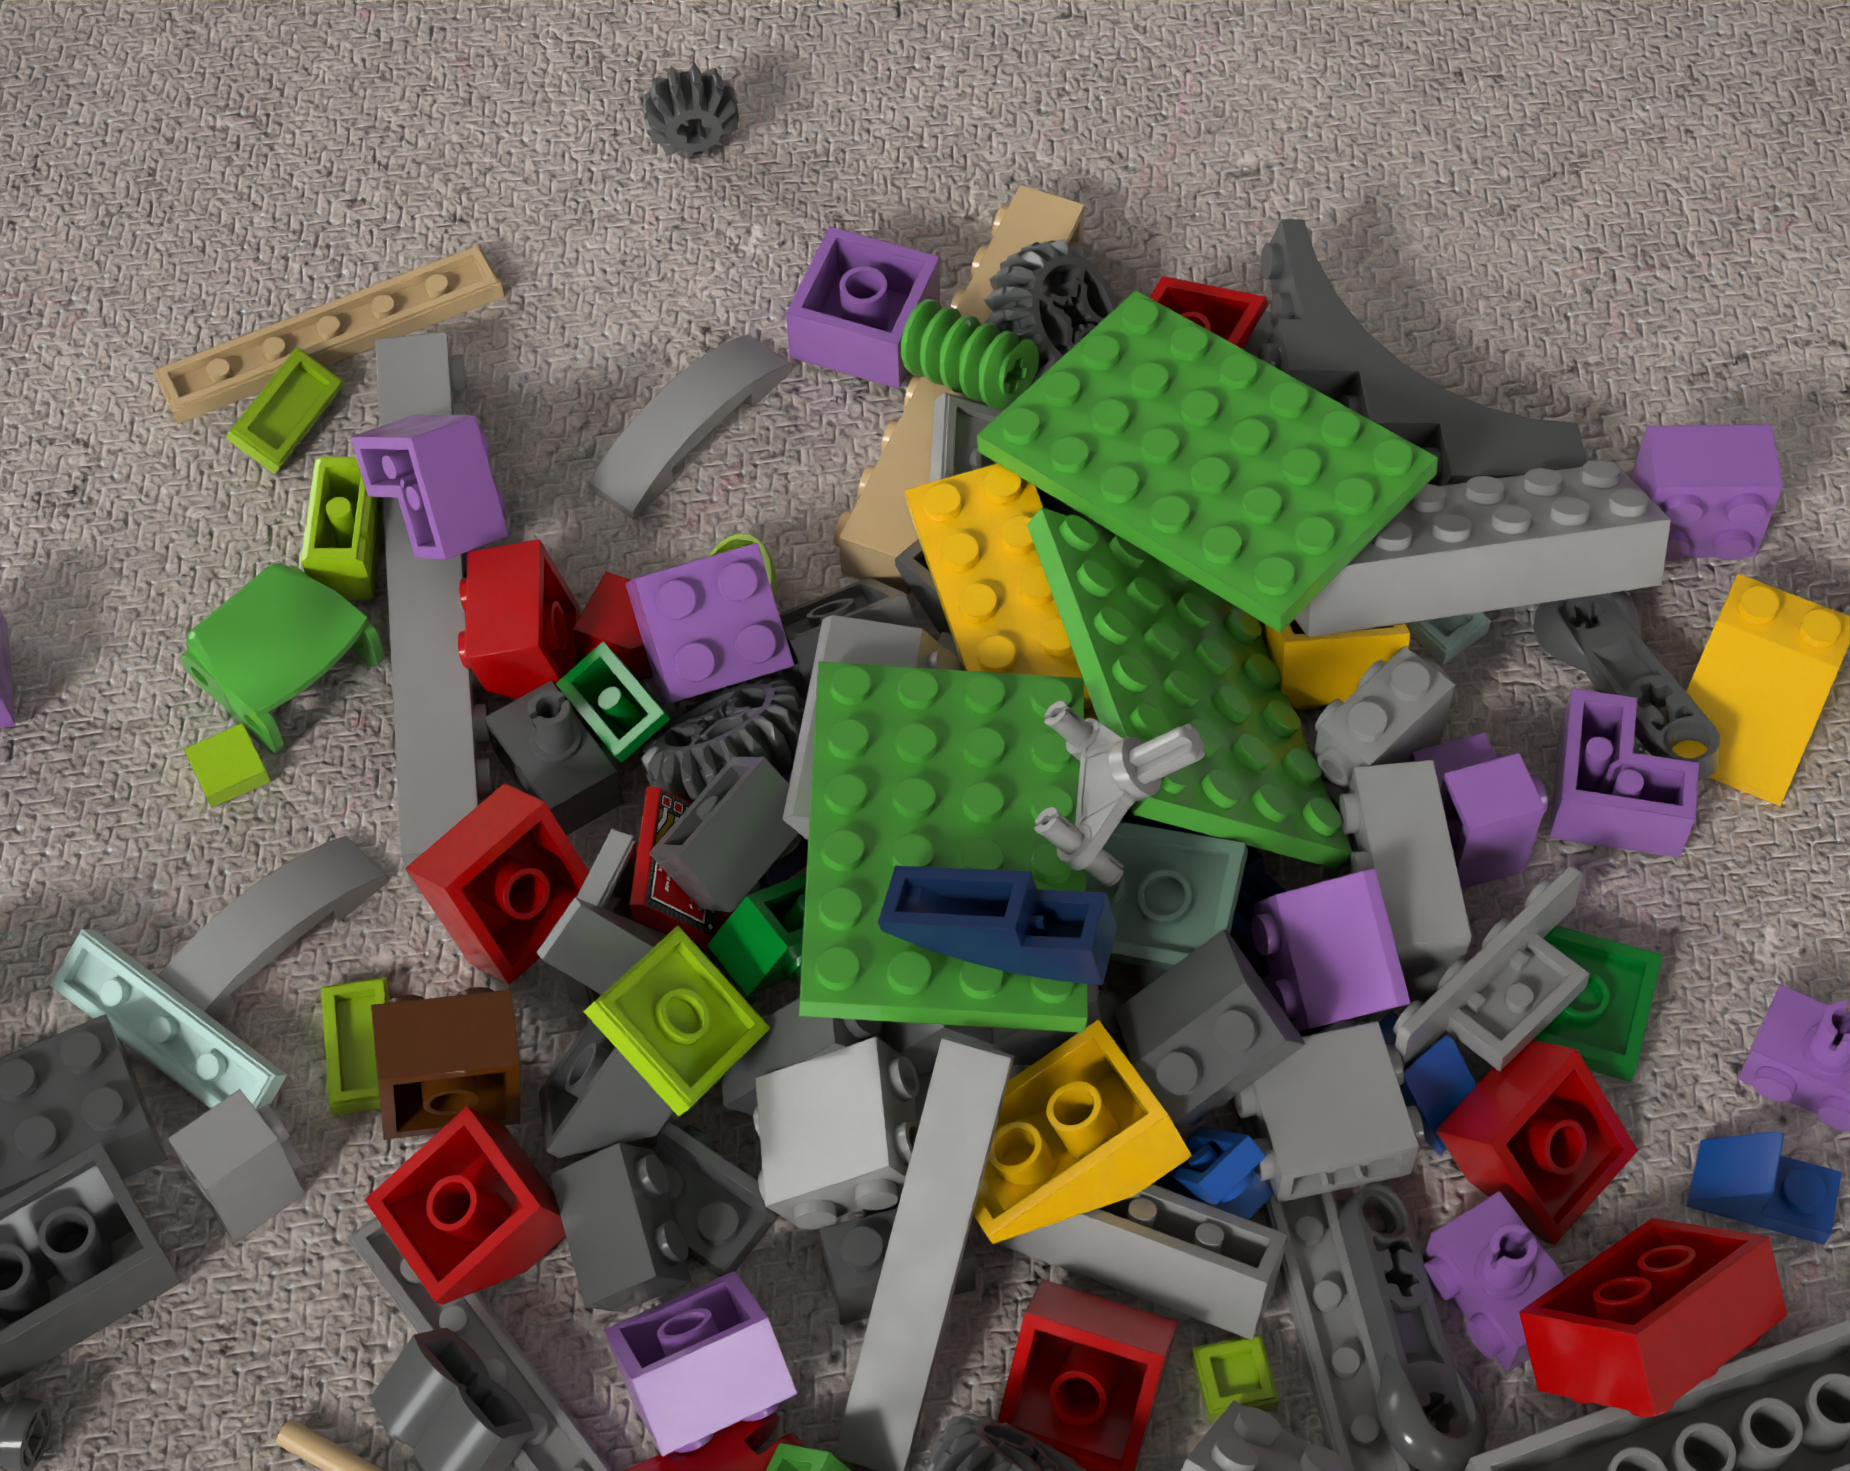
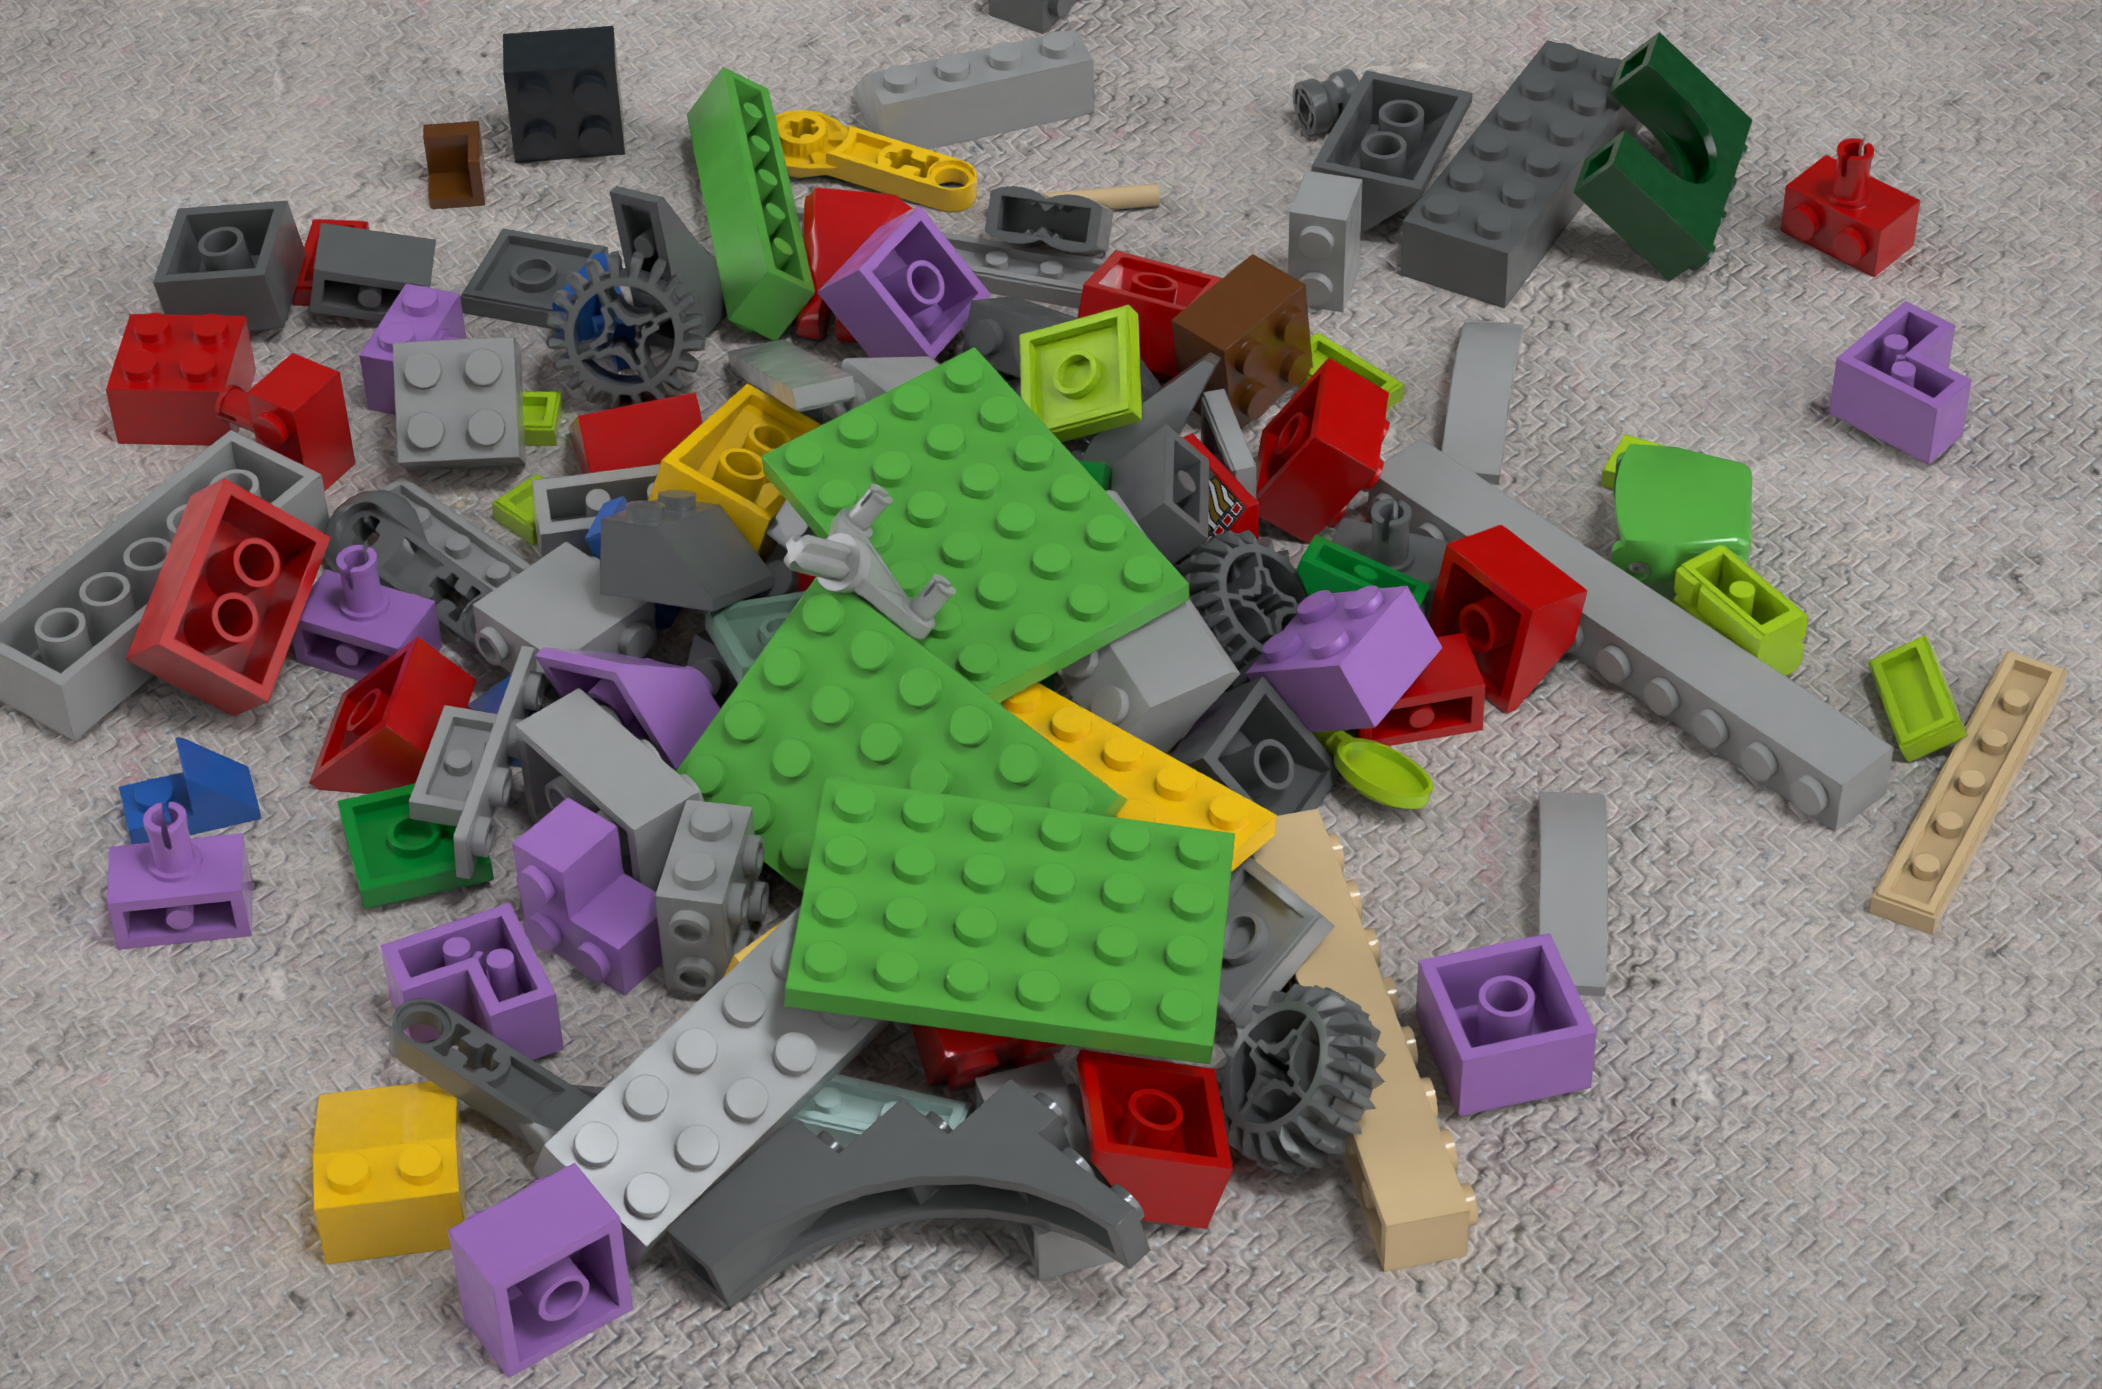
camera: 145 degrees right, 15 degrees down
light aqua tile [50,929,287,1109] -> none
medium lavender brick [351,415,509,560] -> none
dark grey gear [642,62,739,161] -> none
dark blue slope [878,865,1117,985] -> none
bright green piece [901,299,1039,410] -> none

